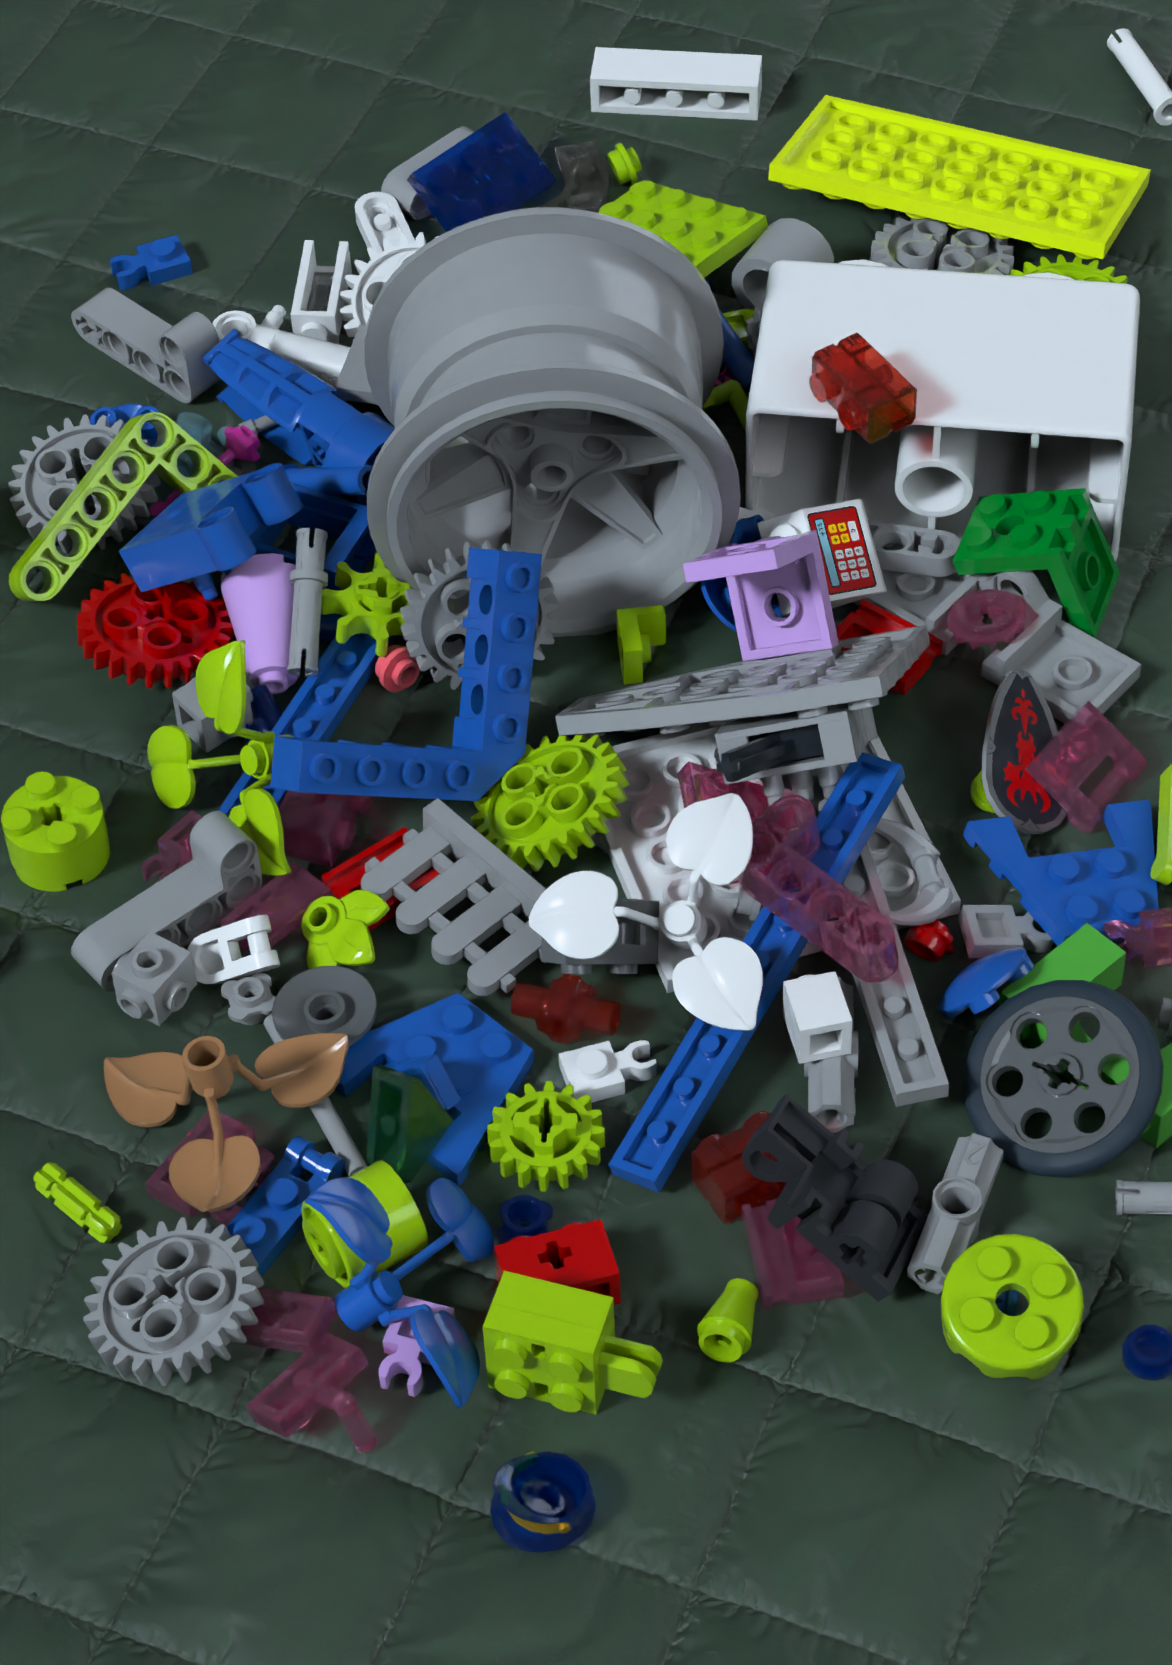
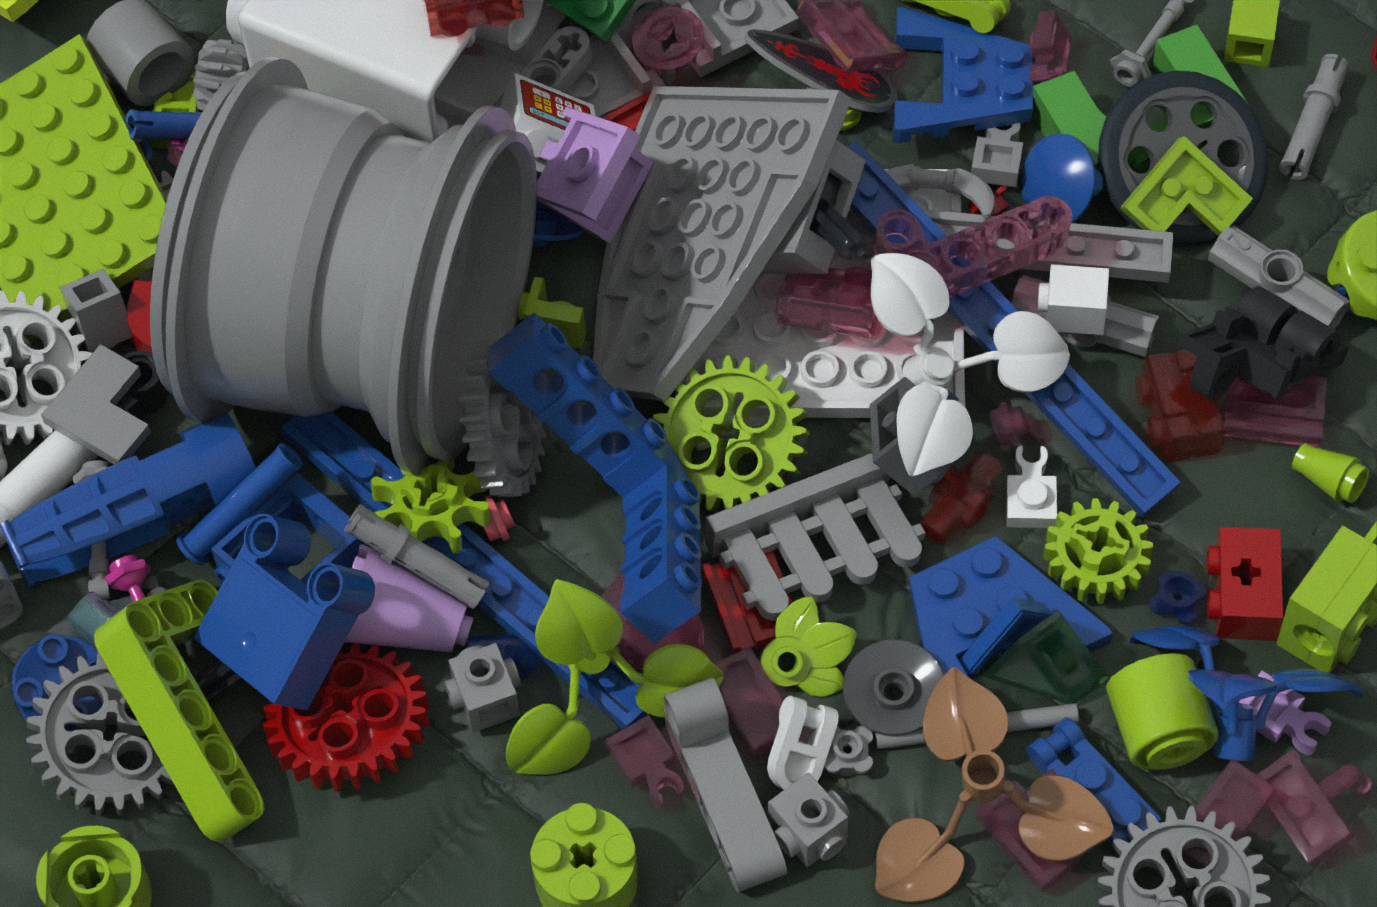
camera: 70 degrees left, 10 degrees up
none -> clear pink plate [990,400,1030,448]
none -> lime plate [1120,136,1253,235]

